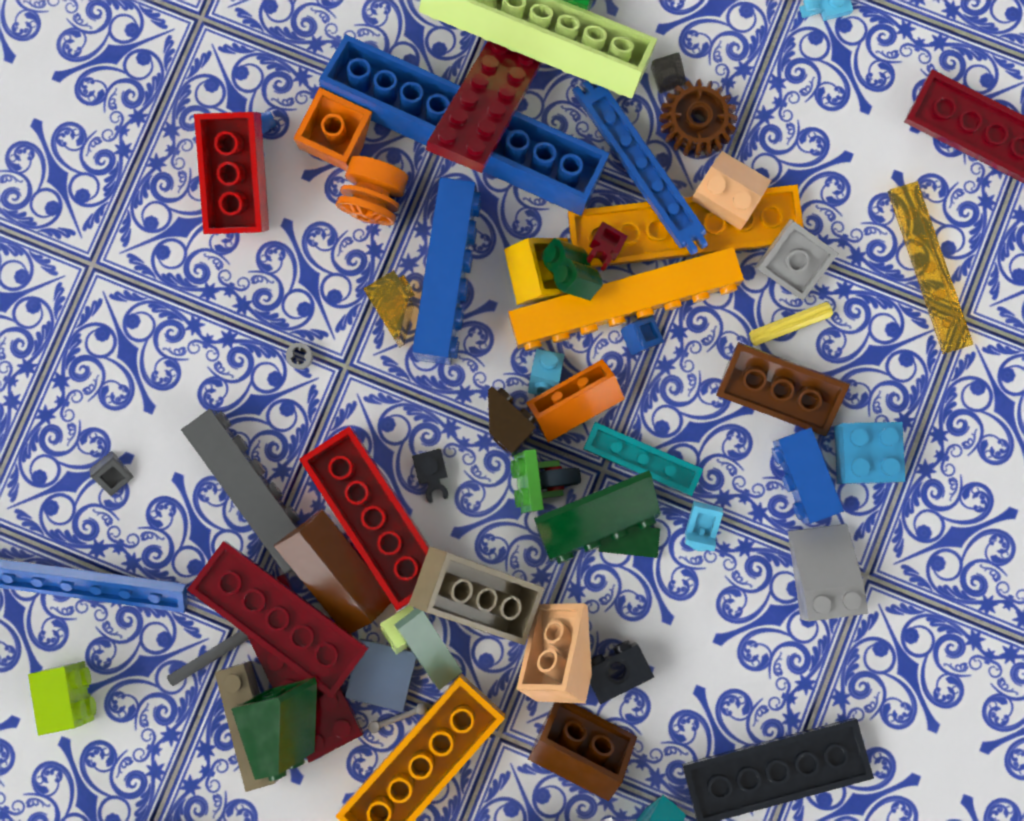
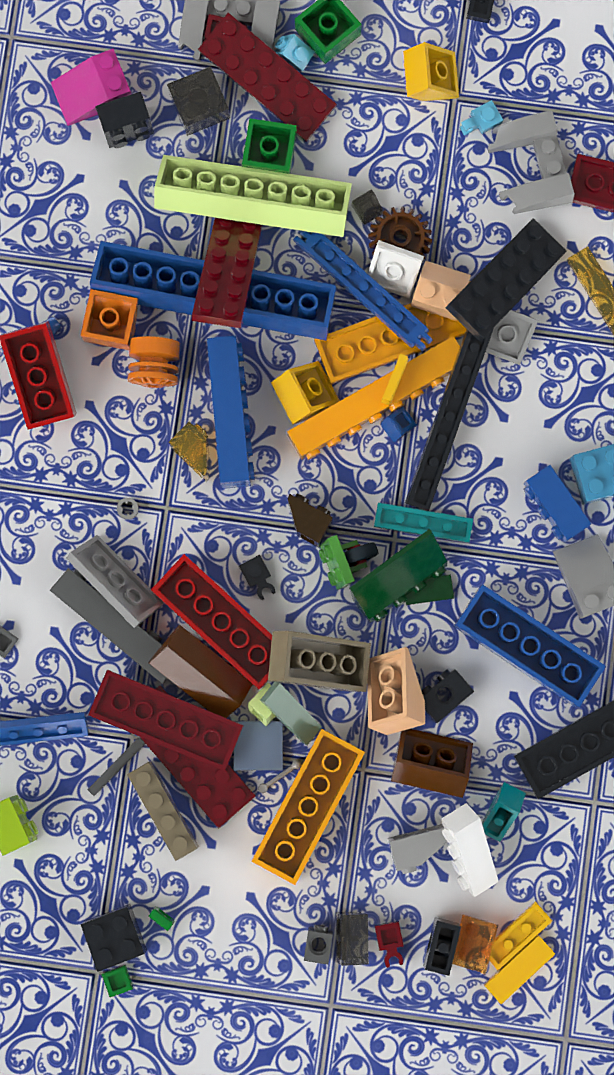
camera: 15 degrees left, 0 degrees up
dark green slope [231,677,317,781] -> none
orange brick [526,359,625,443] -> none
medium azure bracket [528,349,565,396] -> none
dark green brick [542,238,603,300] -> none
dark red plate [587,222,628,271] -> none
medium azure bracket [685,501,723,551] -> none
reddish brown slope [716,342,850,436] -> none
light yellow axle [749,302,833,346] -> none
none -> light grey plate [66,535,164,628]
none -> white tile [368,240,424,299]
none -> yellow tile [381,353,409,405]
none -> black plate [405,328,494,511]
none -> black plate [445,218,567,341]
none -> blue brick [453,584,606,707]
none -> light grey wedge [488,110,574,214]

